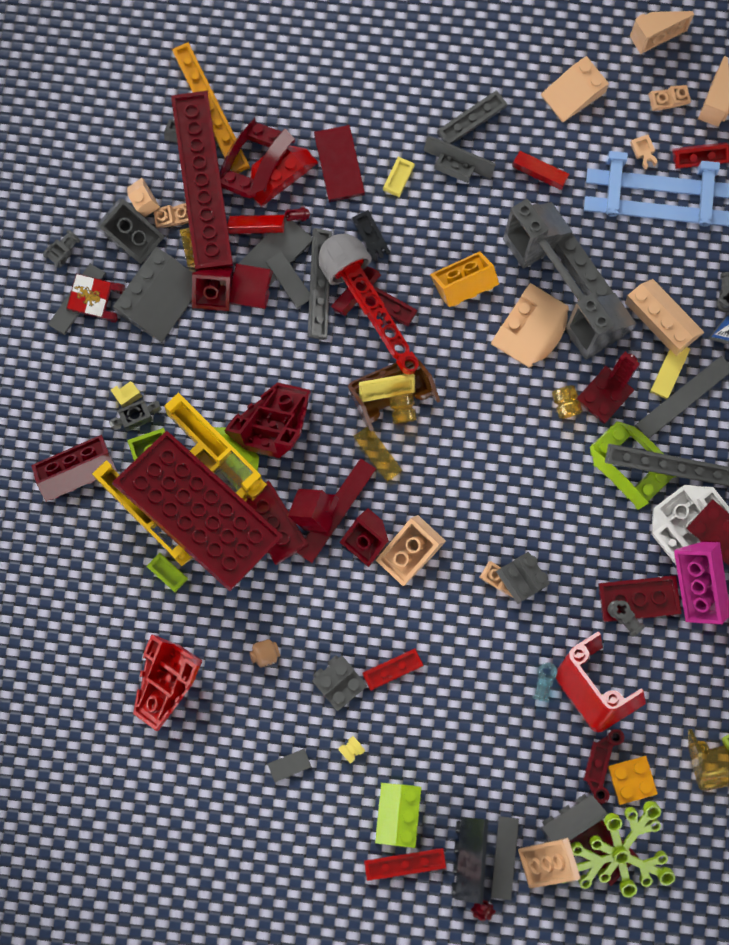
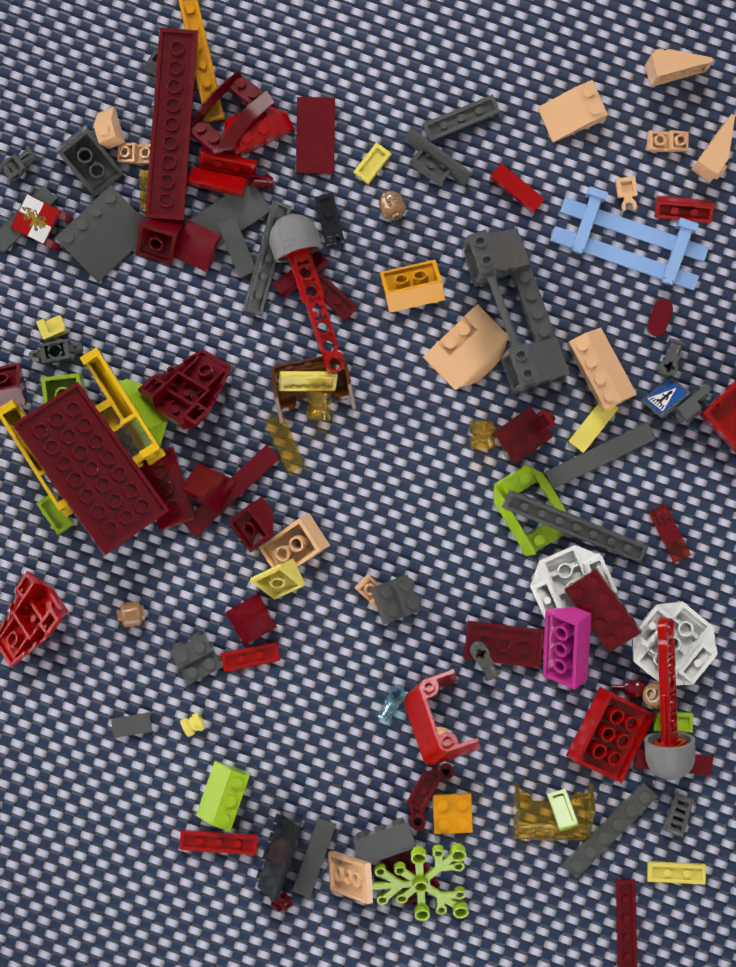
camera: 15 degrees right, 10 degrees up
none -> red tile [199,148,257,179]
none -> dark red slope [225,593,277,645]
none -> light yellow slope [250,558,305,600]
none -> medium nougat head [378,191,406,221]
none -> dark red tile [646,299,673,336]

